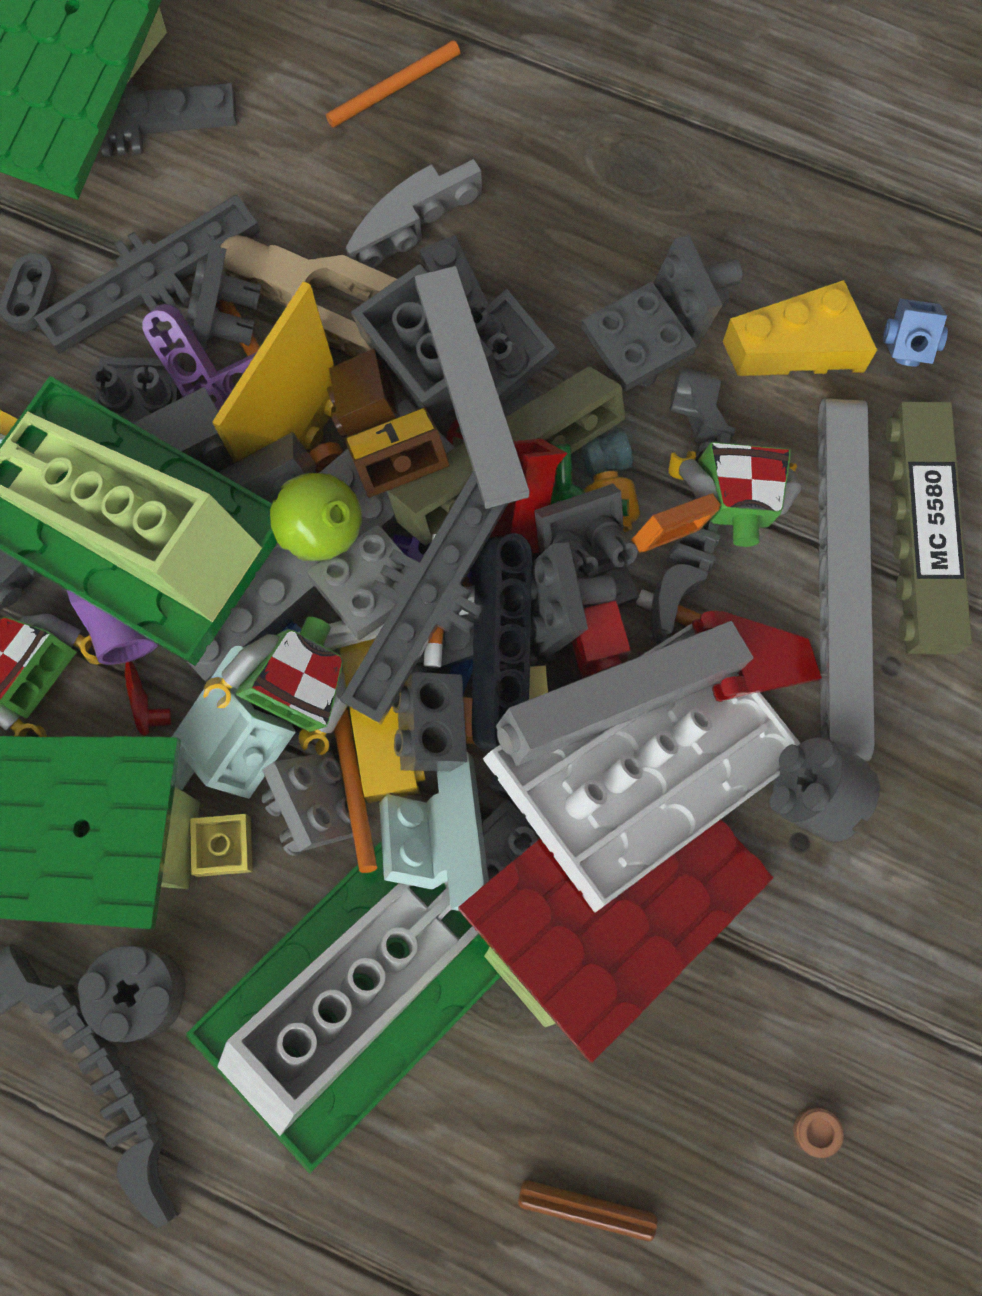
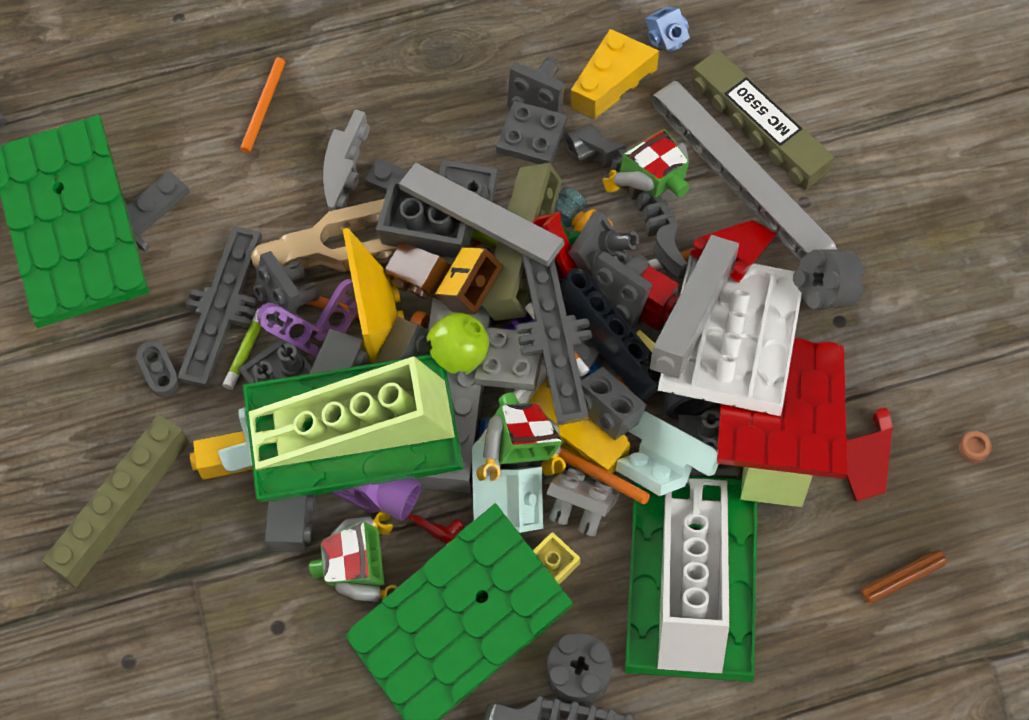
camera: 40 degrees left, 10 degrees down
orange tile [631,493,721,553] -> none
none -> lime bar [222,309,268,390]
none -> red flag [846,408,893,502]

